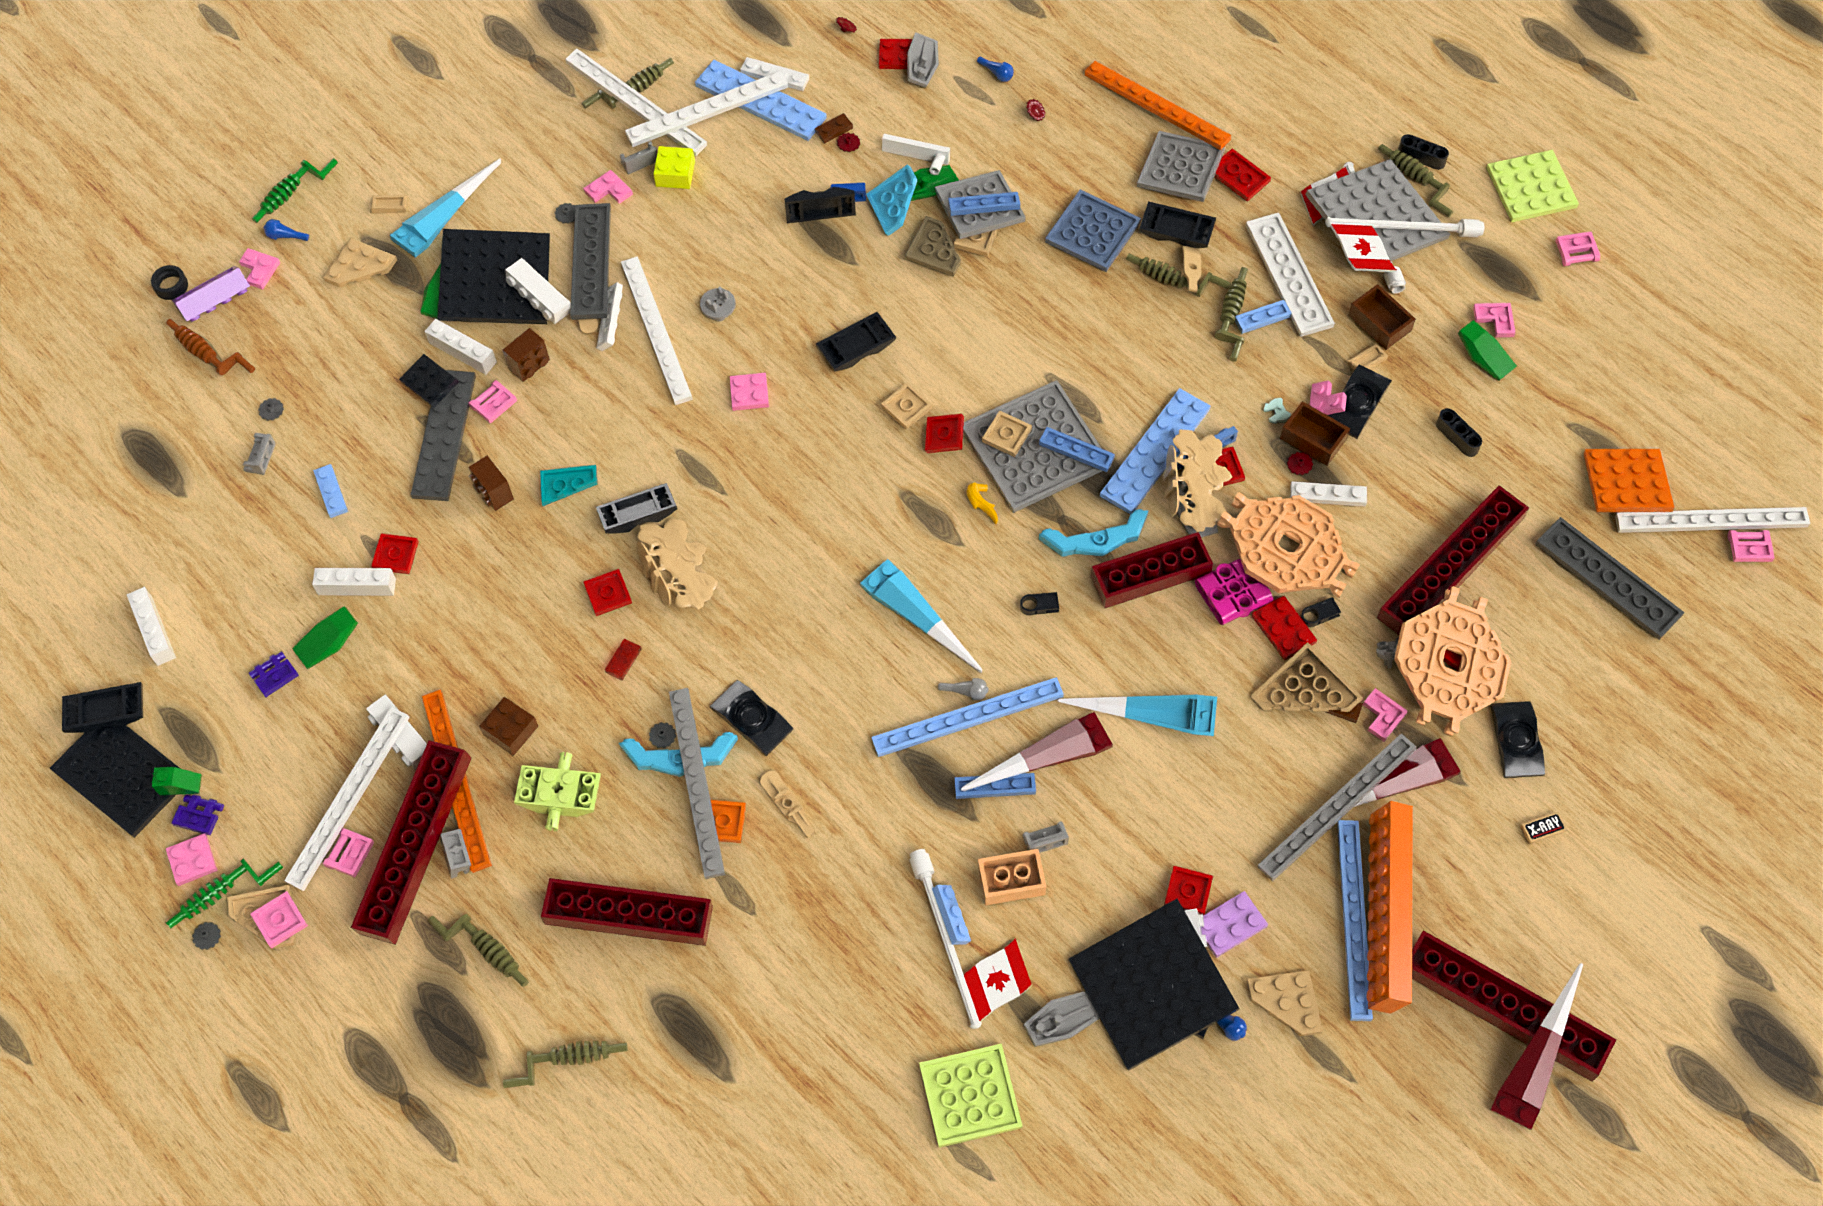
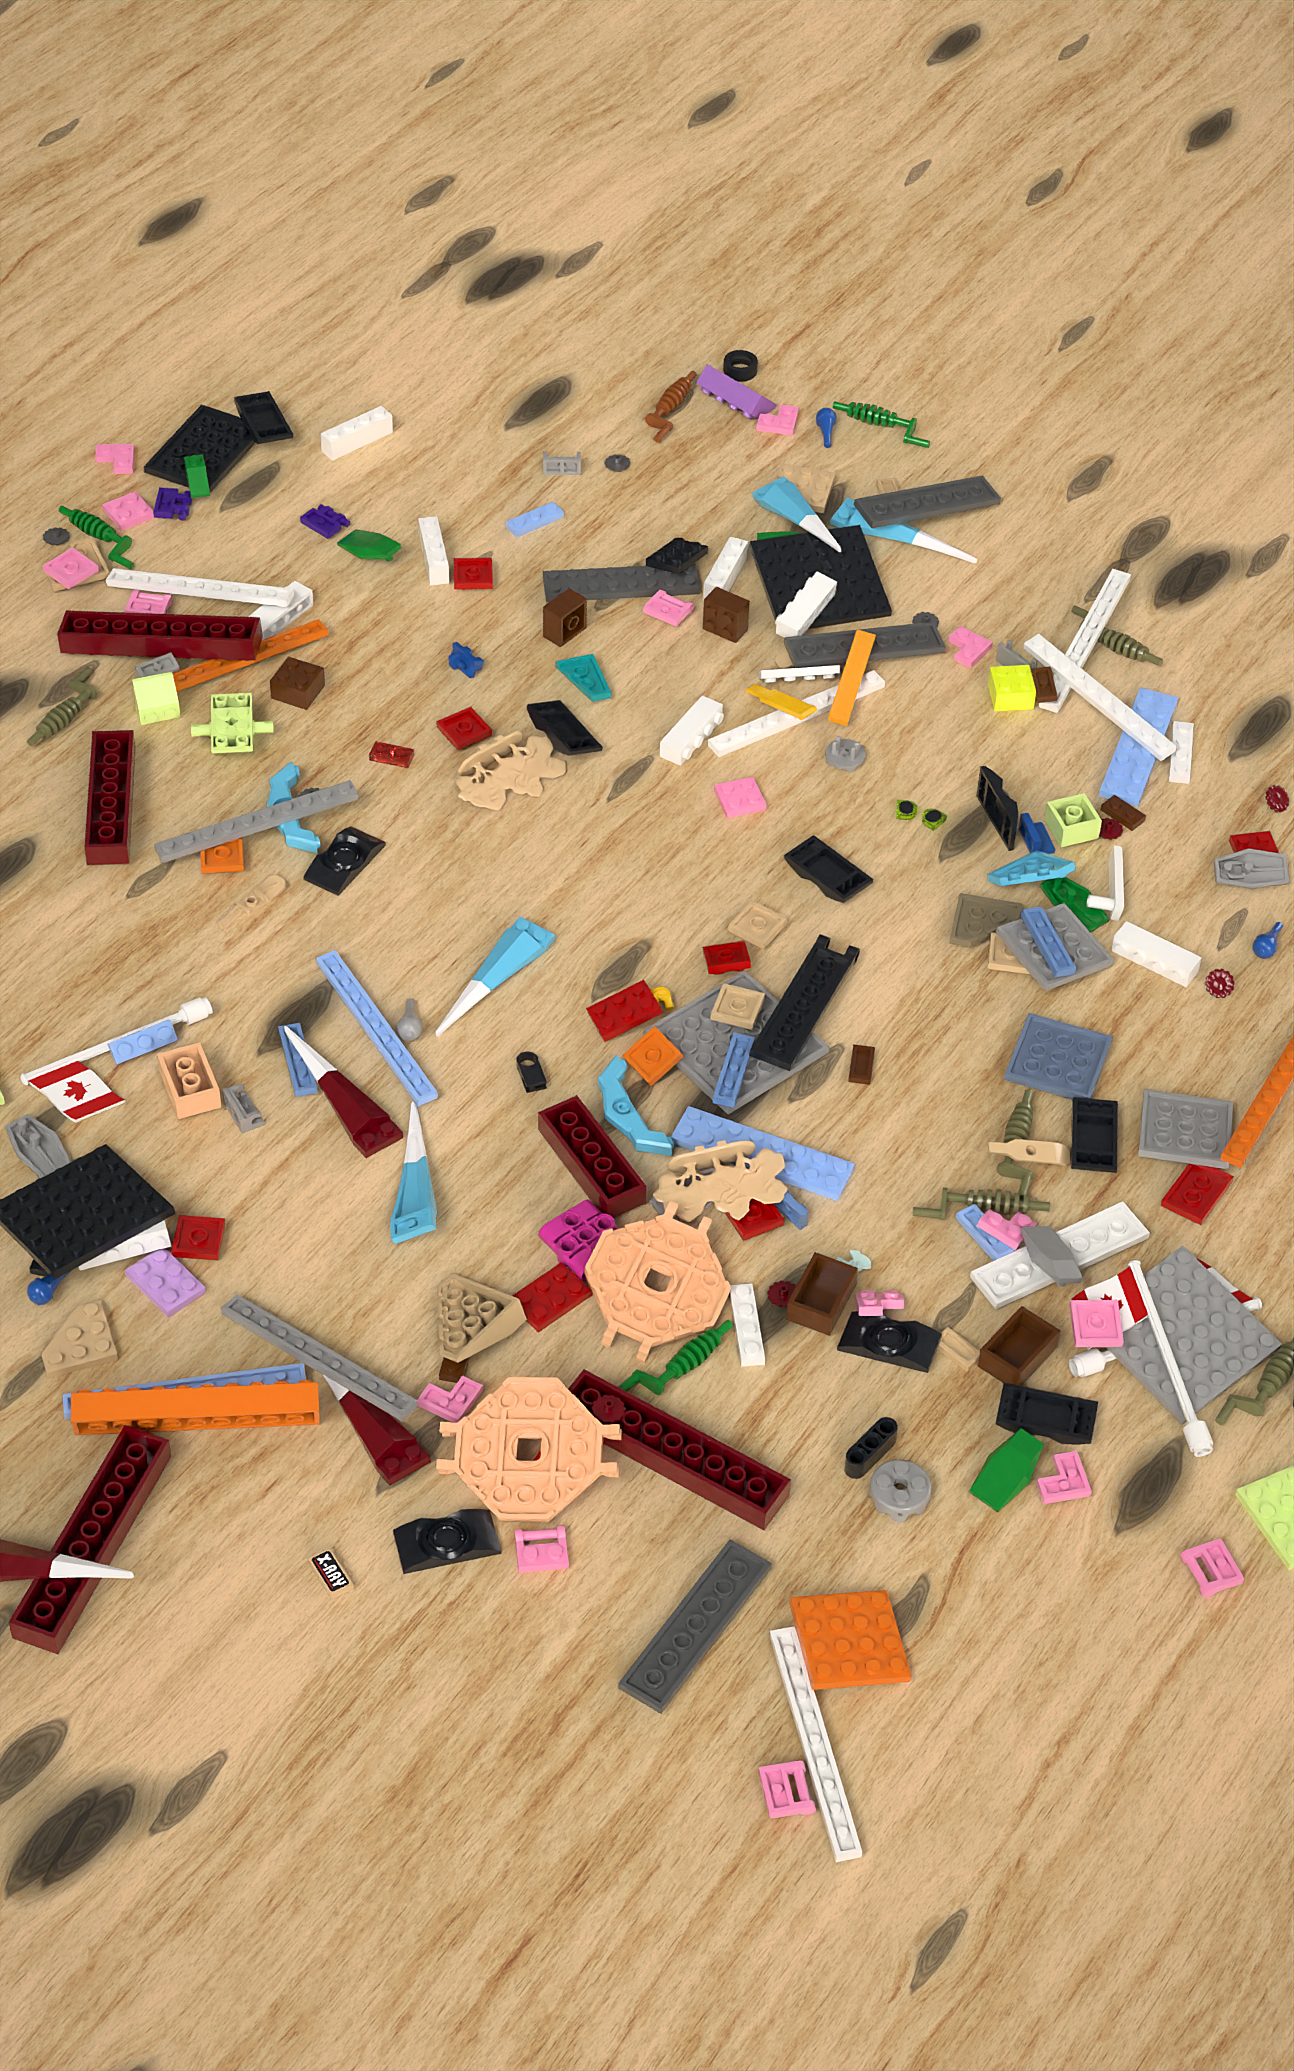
camera: 75 degrees right, 15 degrees down
black piece [1301,597,1341,628] -> none
none -> bright pink plate [95,444,134,474]
none -> yellowish green slope [132,672,180,725]
none -> blue hips [448,642,484,678]
none -> bright pink plate [515,1525,569,1573]
none -> red plate [586,980,663,1042]
none -> dark red piece [592,1395,626,1424]
none -> green piece [618,1320,733,1395]
none -> orange plate [622,1026,684,1086]
none -> white brick [660,696,724,766]
none -> yellow piece [746,684,817,720]
none -> black hinge [749,934,860,1071]
none -> medium azure plate [752,476,841,552]
none -> light orange tile [828,629,876,726]
none -> reddish brown tile [848,1044,875,1085]
none -> dark grey plate [853,475,1001,528]
none -> light grey plate [869,1460,931,1523]
none -> tile [896,800,918,820]
none -> clear neon green tile [922,809,947,831]
none -> bright pink plate [977,1209,1037,1251]
none -> black slope [996,1383,1098,1445]
none -> light grey piece [1021,1226,1082,1287]
none -> reddish brown plate [1031,666,1057,703]
none -> yellowish green brick [1044,793,1102,847]
none -> bright pink plate [1069,1300,1124,1347]
none -> white brick [1111,921,1202,987]

